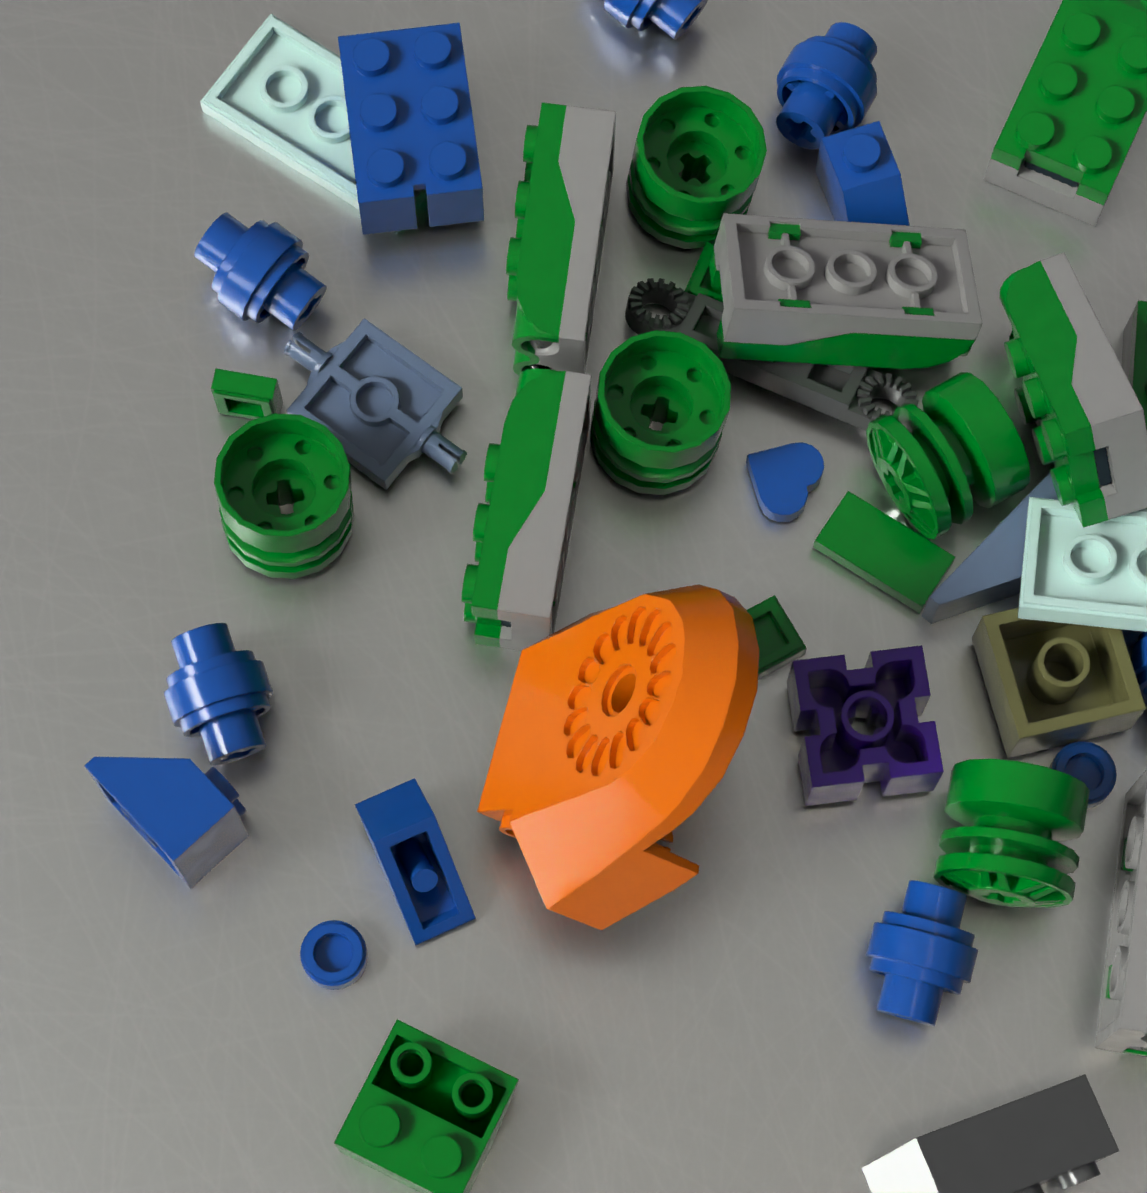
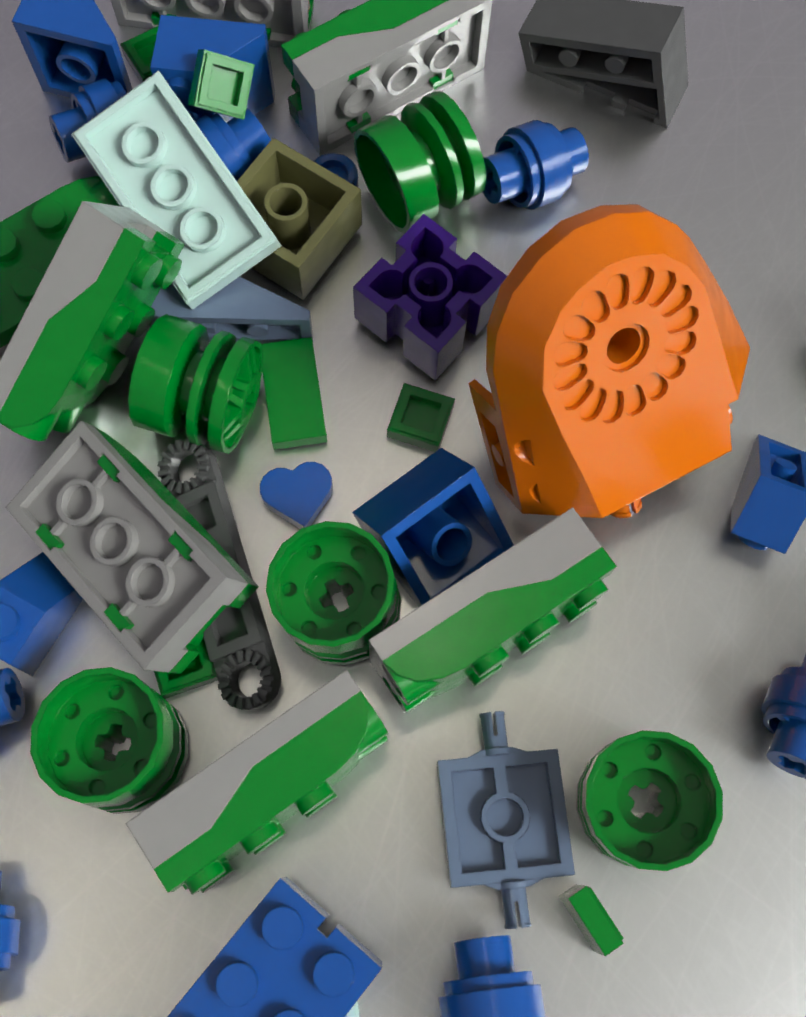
camera: 135 degrees left, 0 degrees up
none -> blue slope [352,448,514,607]

